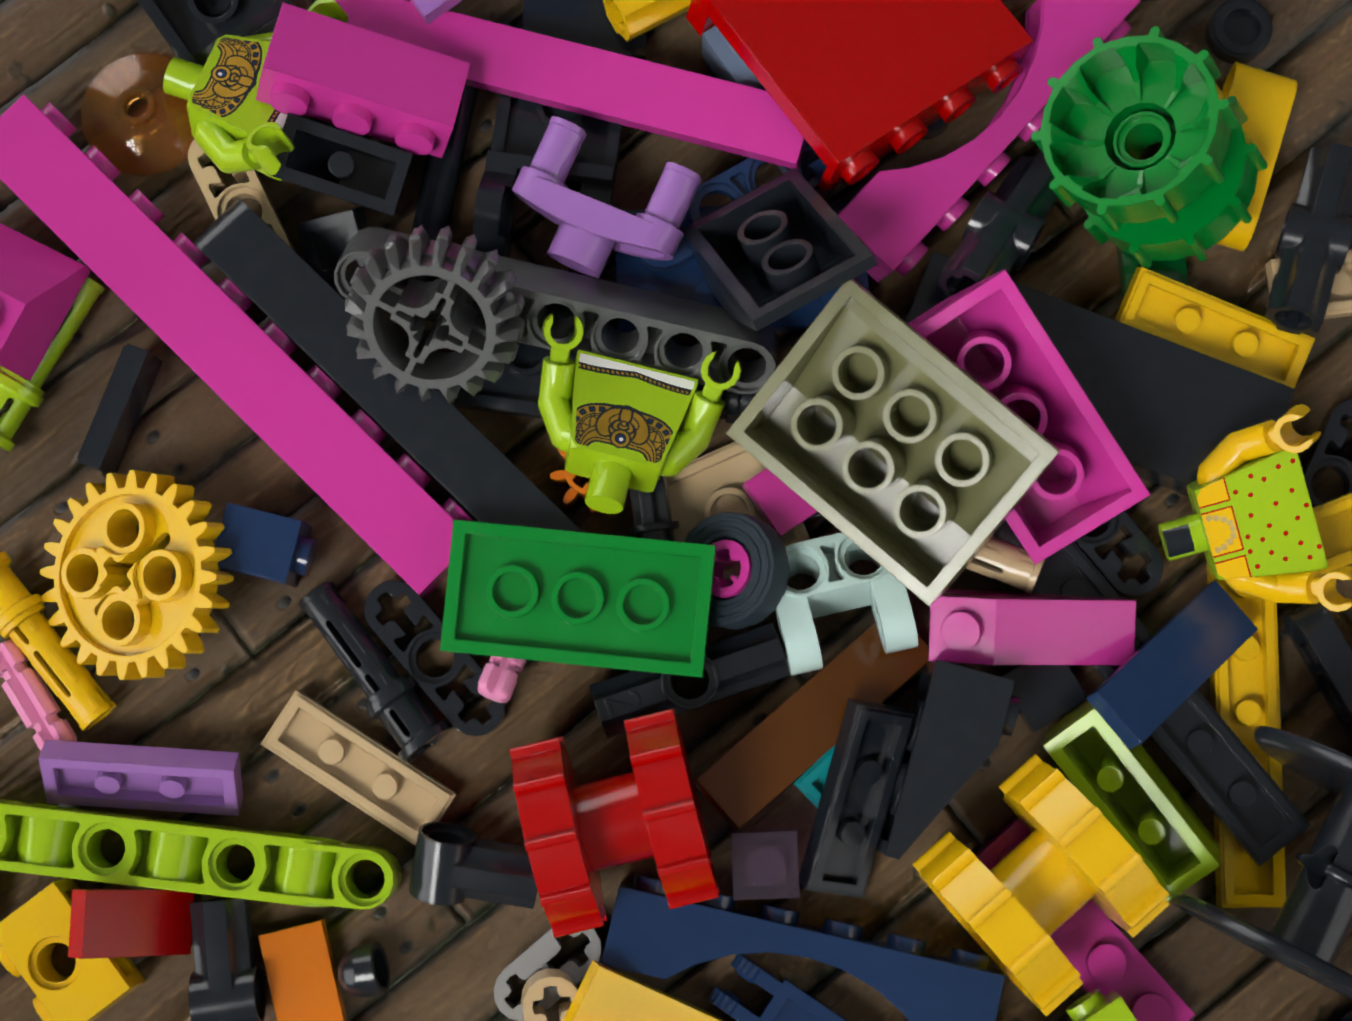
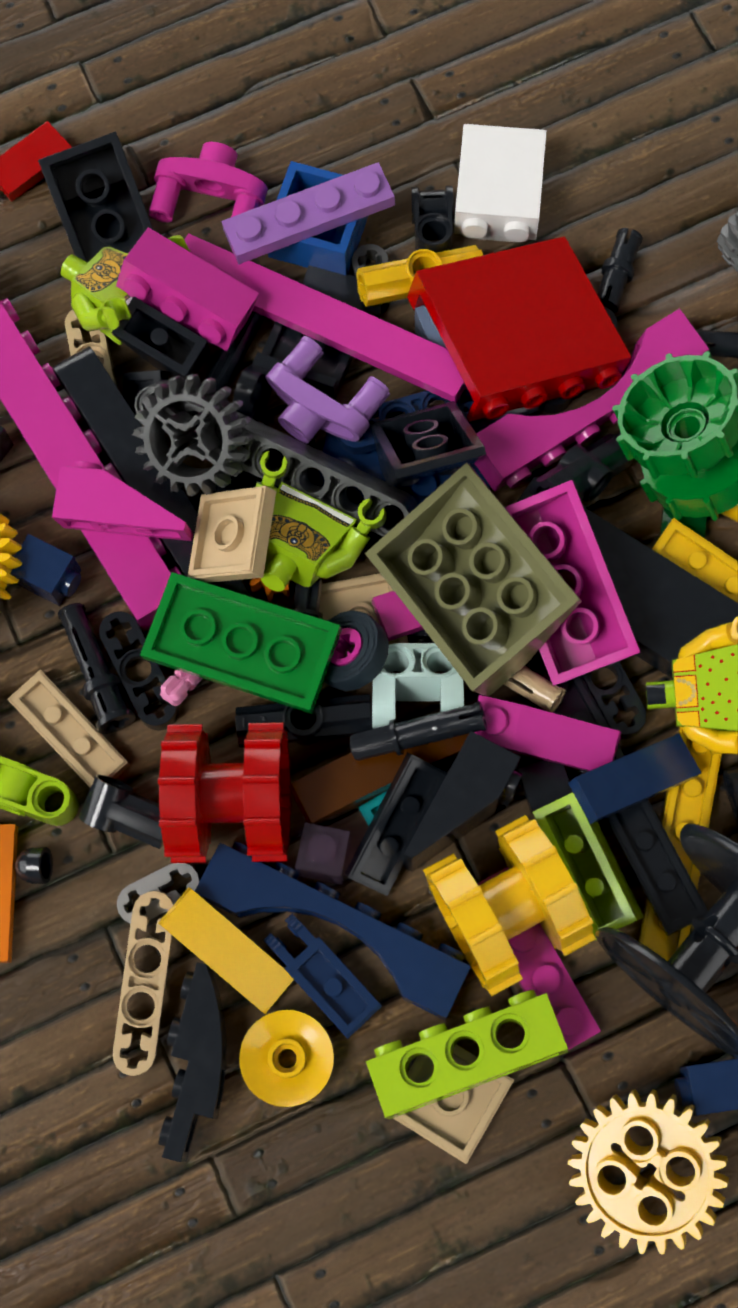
camera: 15 degrees right, 10 degrees down
clear orange dish [81,53,194,176] -> none
none -> dark pink slope [52,461,193,541]
none -> tan tile [188,486,276,583]
none -> black axle [349,701,487,761]

